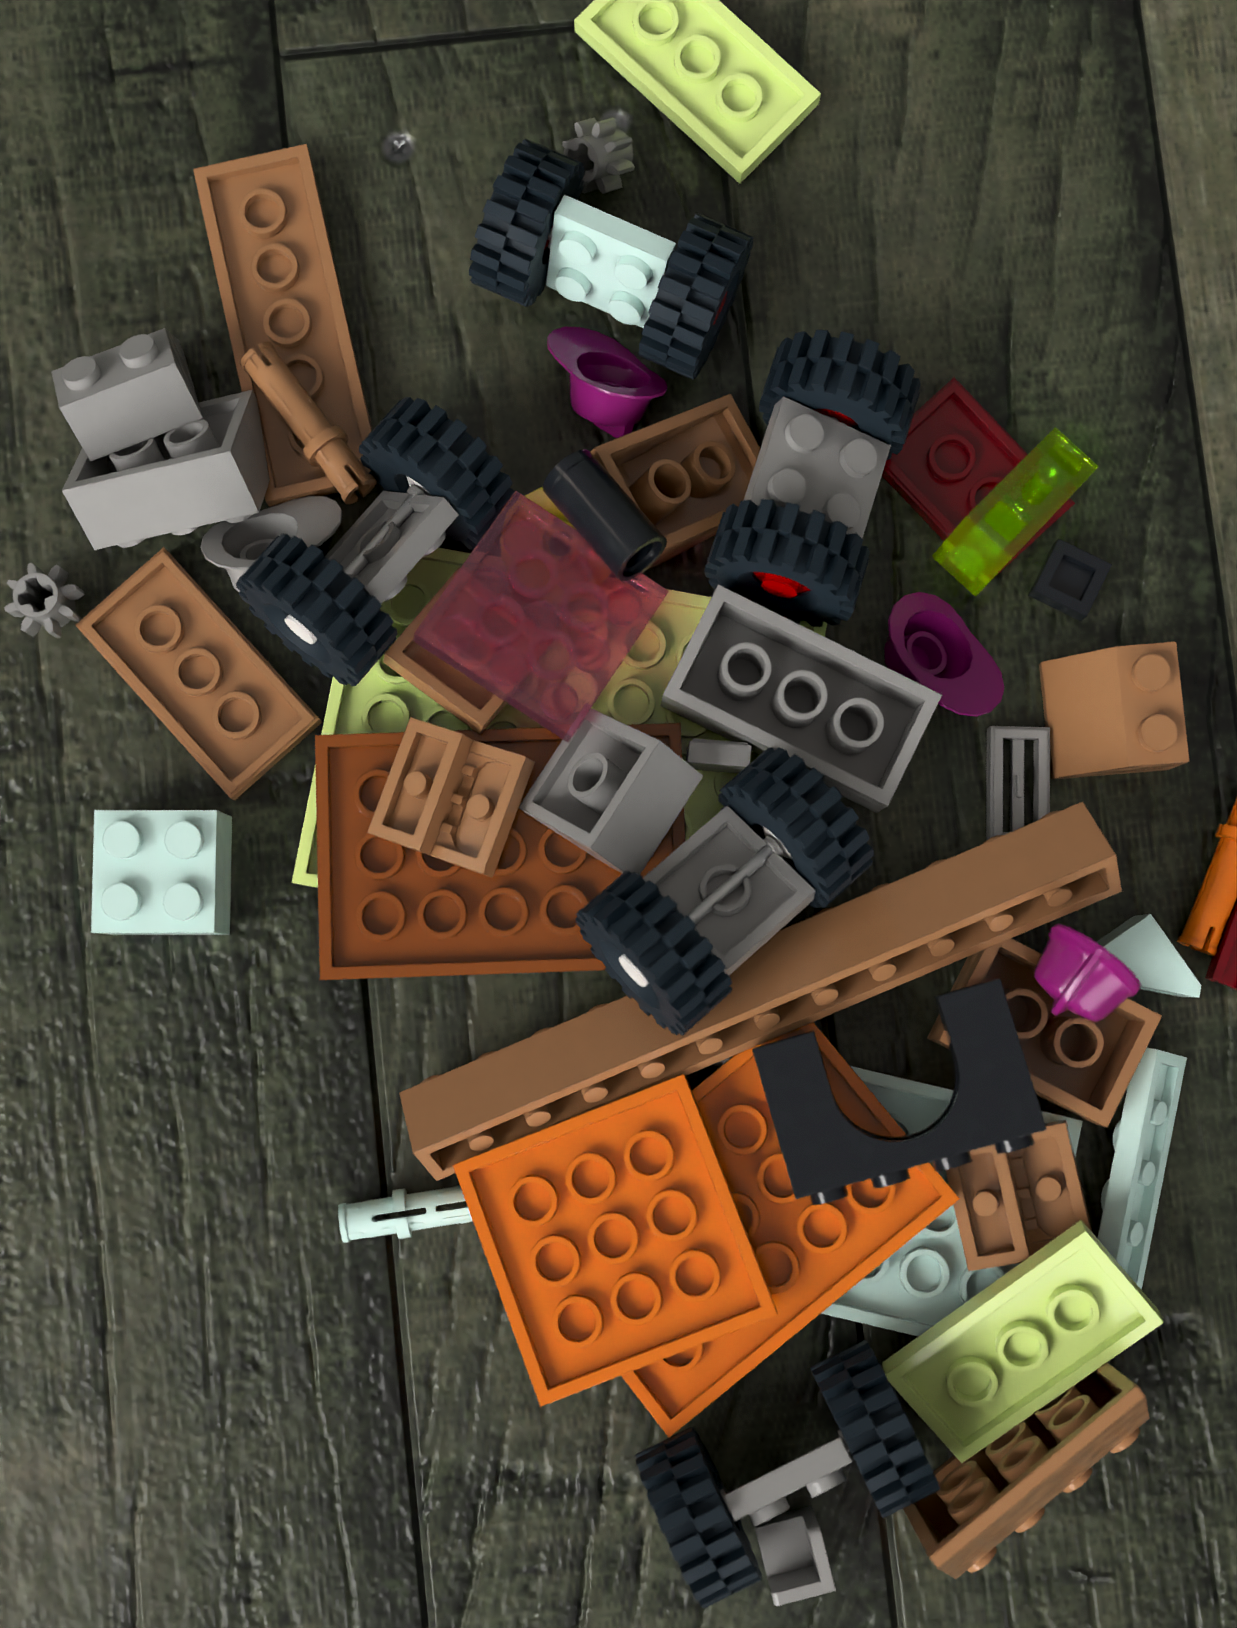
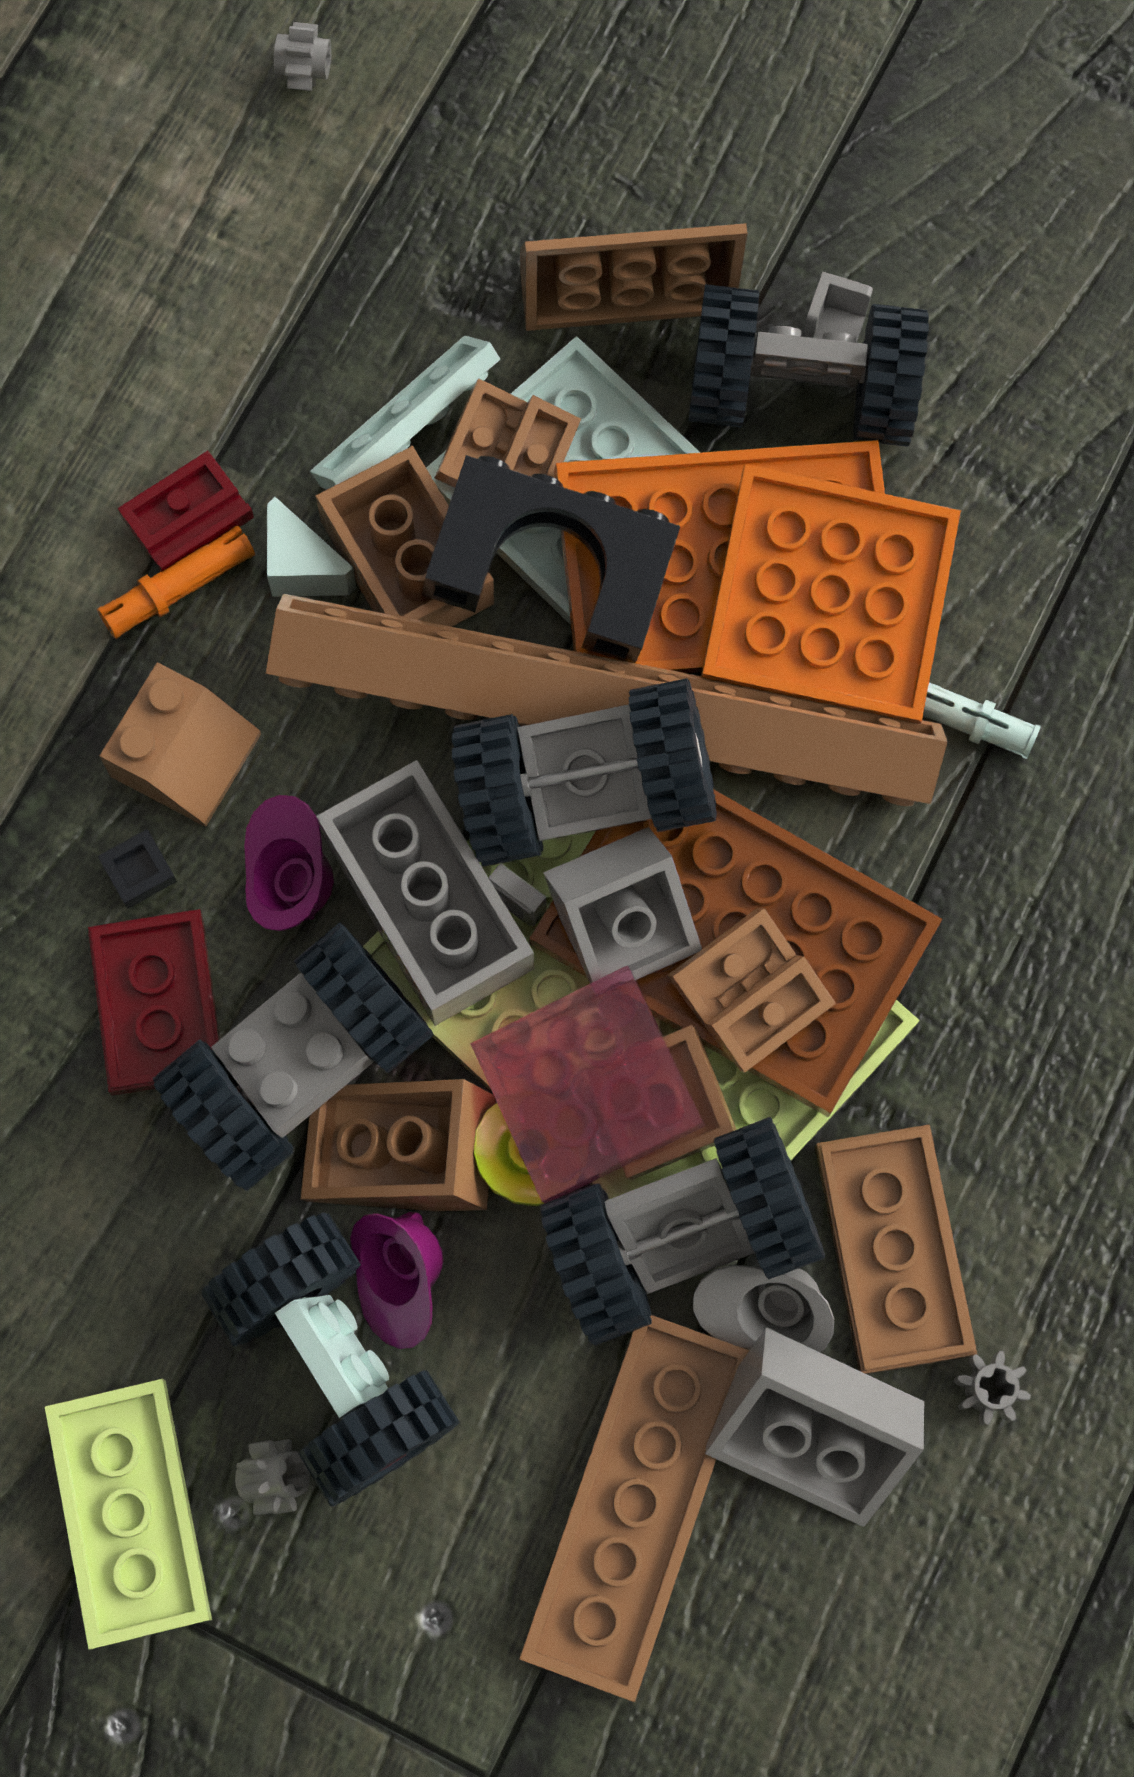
camera: 150 degrees left, 10 degrees down
light grey slope [51,328,203,461] -> none
light aqua brick [91,810,232,935] -> none
medium nougat pin [240,341,377,504] -> none
black pin [543,450,667,581] -> none
yellowish green plate [882,1220,1164,1463] -> none
clear neon green slope [932,427,1099,597] -> none
light grey tile [986,726,1050,840] -> none
magenta piece [1034,924,1141,1022] -> none

